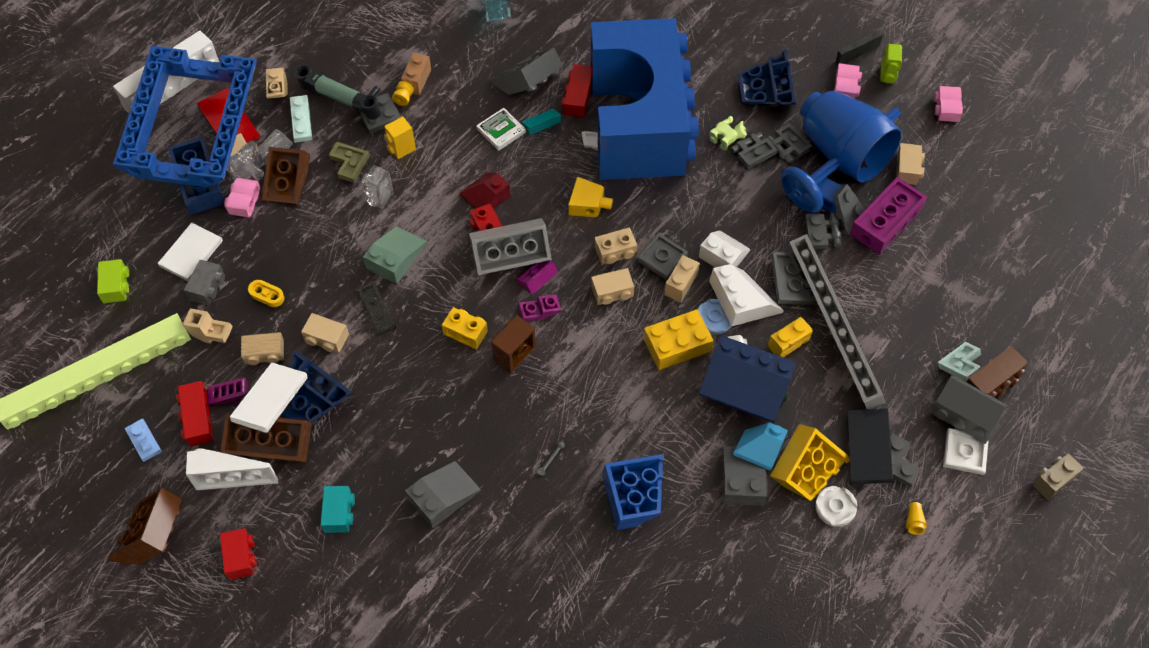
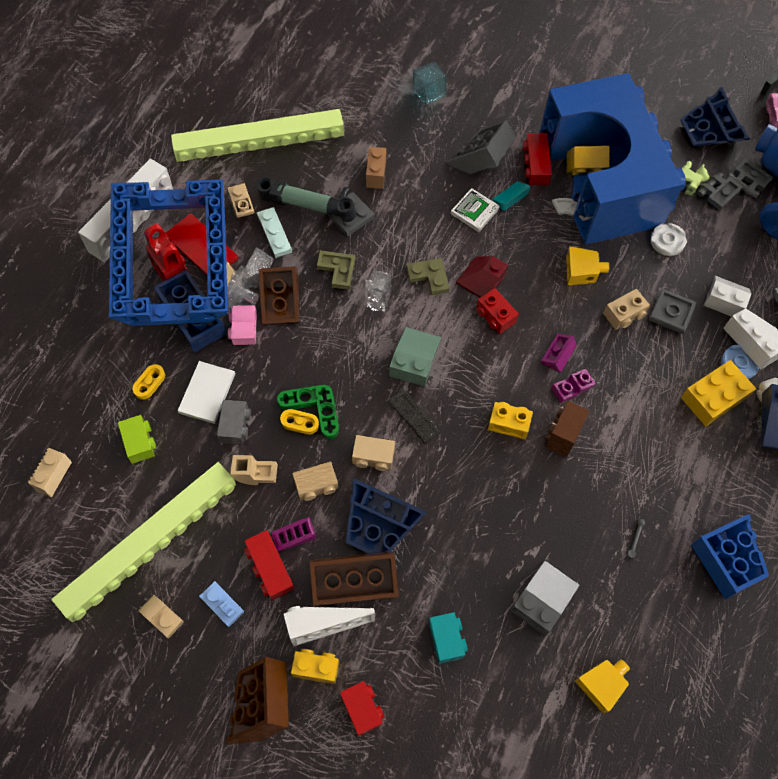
camera: 15 degrees left, 5 degrees up
white tile [230,363,307,433] -> none
yellow brick [384,116,416,159] -> none
yellow wheel [392,81,414,106] -> none
light grey brick [469,218,552,275] -> none
tan brick [591,268,634,305] -> none
tan brick [664,255,700,302] -> none
none -> tan brick [28,448,72,497]
none -> yellow plate [132,364,165,400]
none -> tan brick [139,595,184,639]
none -> red brick [144,223,189,282]
none -> yellowish green brick [171,109,344,162]
none -> green beam [277,385,339,439]
none -> yellow brick [291,649,339,684]
none -> olive plate [406,258,450,295]
none -> yellow brick [567,146,609,176]
none -> yellow torso [575,659,630,714]
none -> white tile [651,223,687,256]

